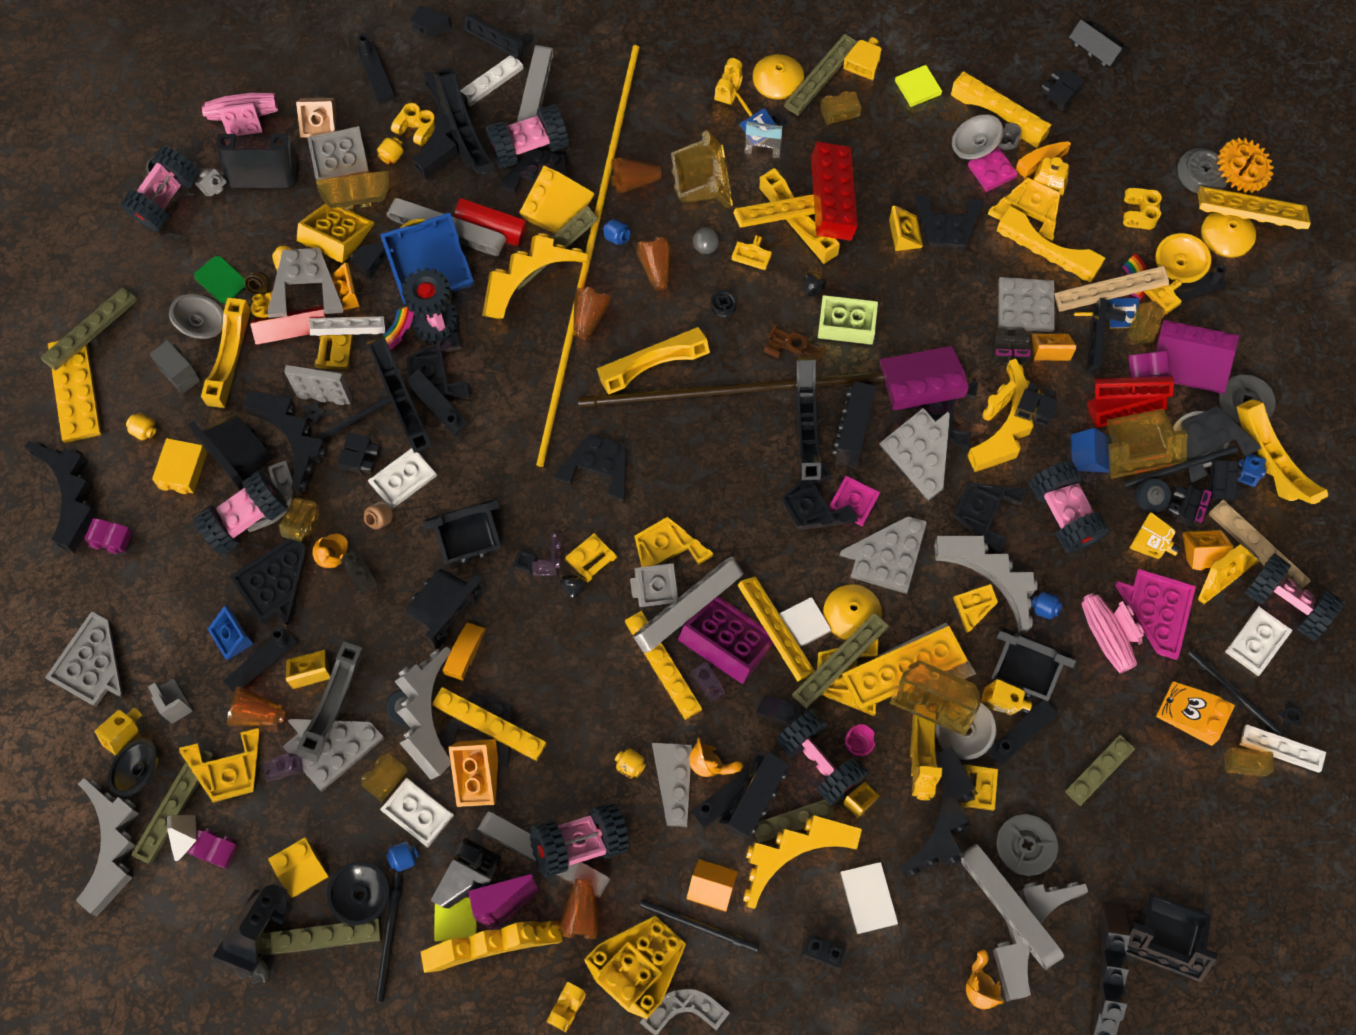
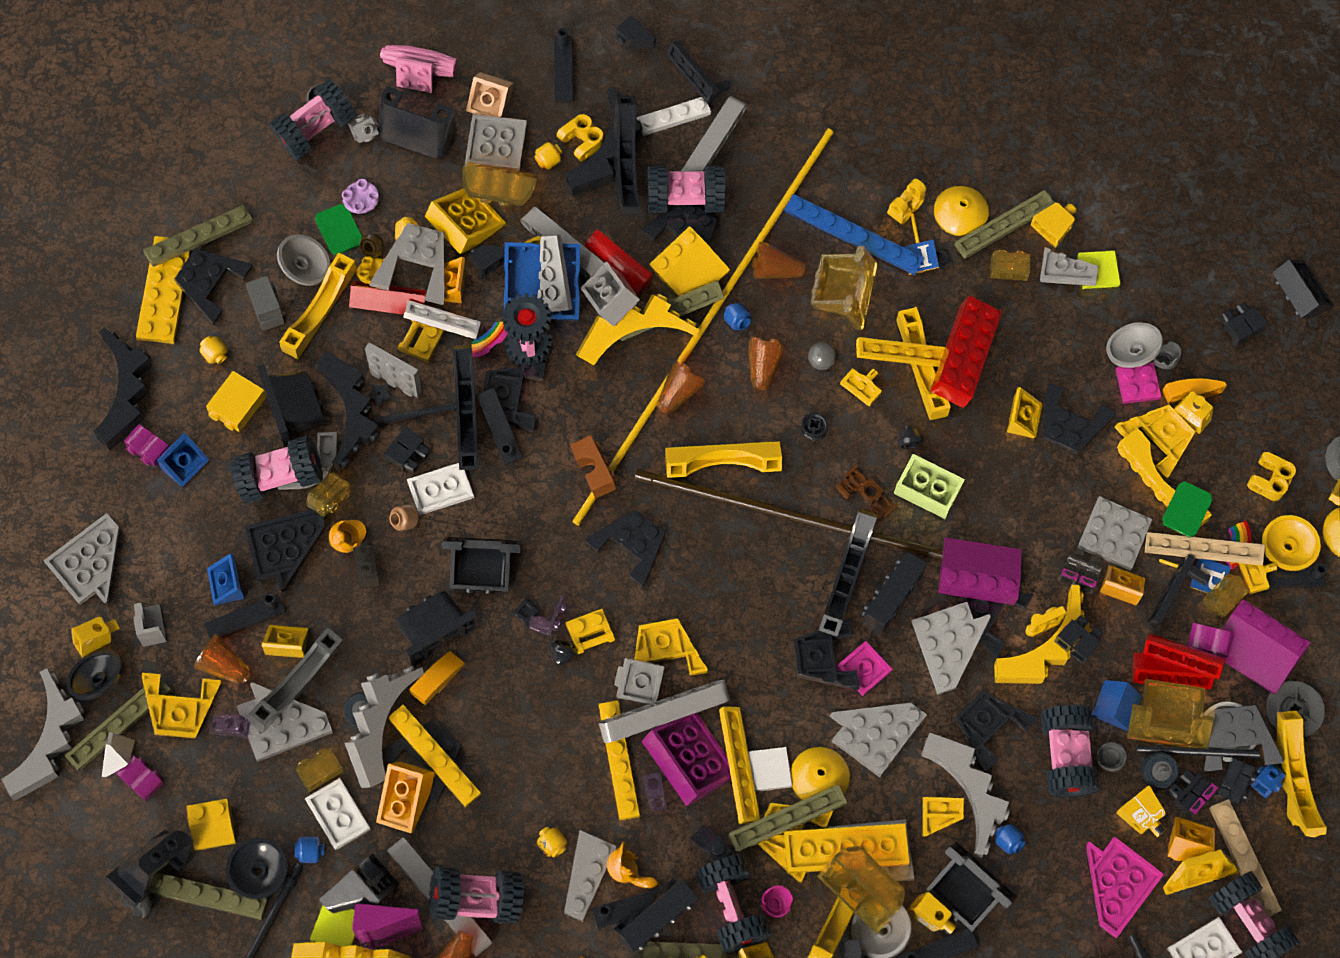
camera: 15 degrees right, 0 degrees up
clear flag [745,121,782,158] -> none
yellow arch [951,71,1051,149] -> none
bright pink plate [1082,593,1144,673] -> none
none -> blue slope [157,433,209,487]
none -> black wing [174,249,252,324]
none -> lavender dish [342,179,379,214]
none -> light grey wing [538,234,572,312]
none -> dark orange arch [570,435,617,499]
none -> light grey brick [581,261,640,326]
none -> blue plate [785,194,924,275]
none -> light grey wing [1040,247,1098,286]
none -> dark grey hair [1096,742,1127,772]
none -> green piece [1162,481,1212,538]

